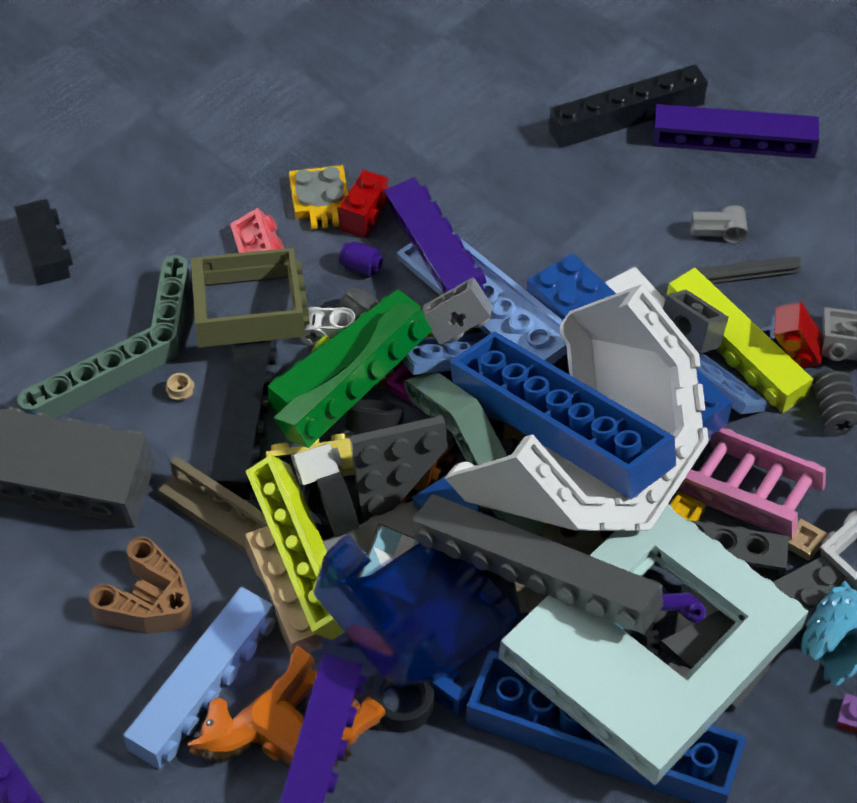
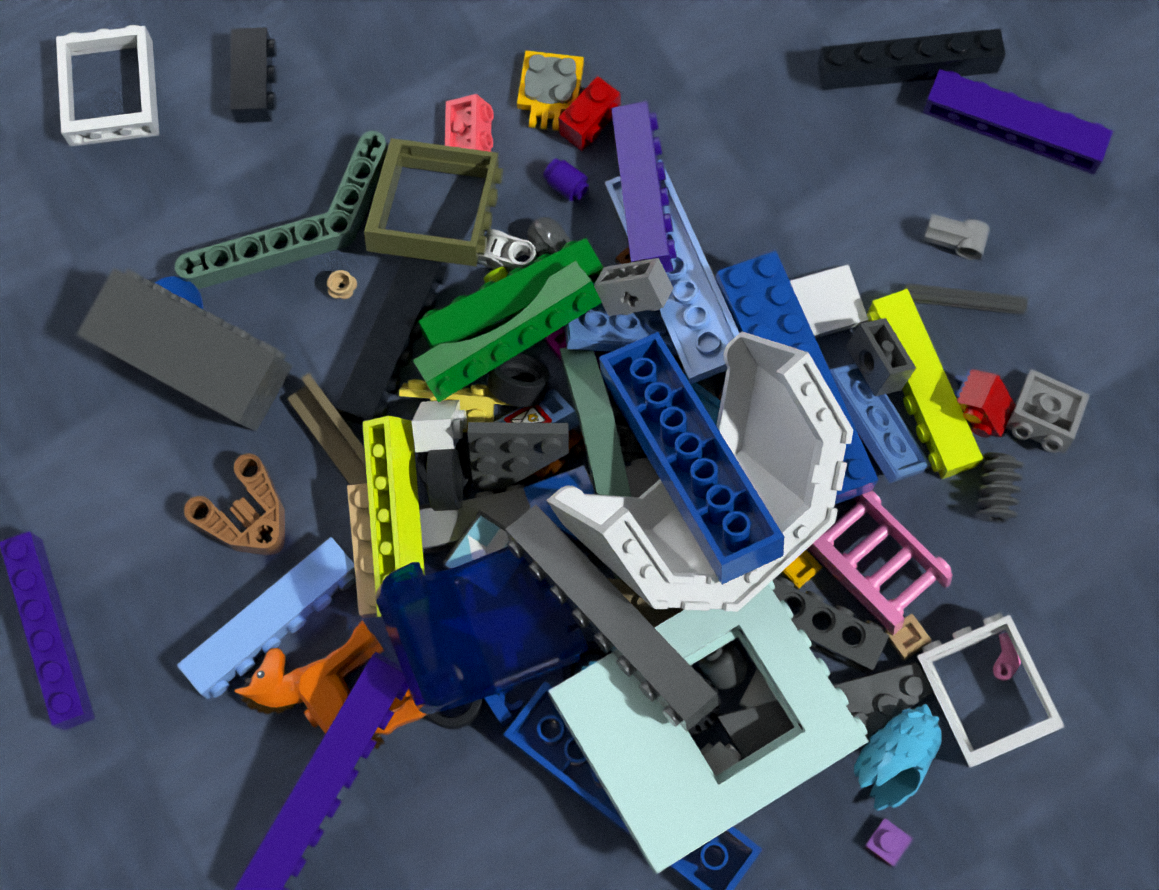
camera: 20 degrees right, 20 degrees up
dark purple arm [660,593,706,623] -> none

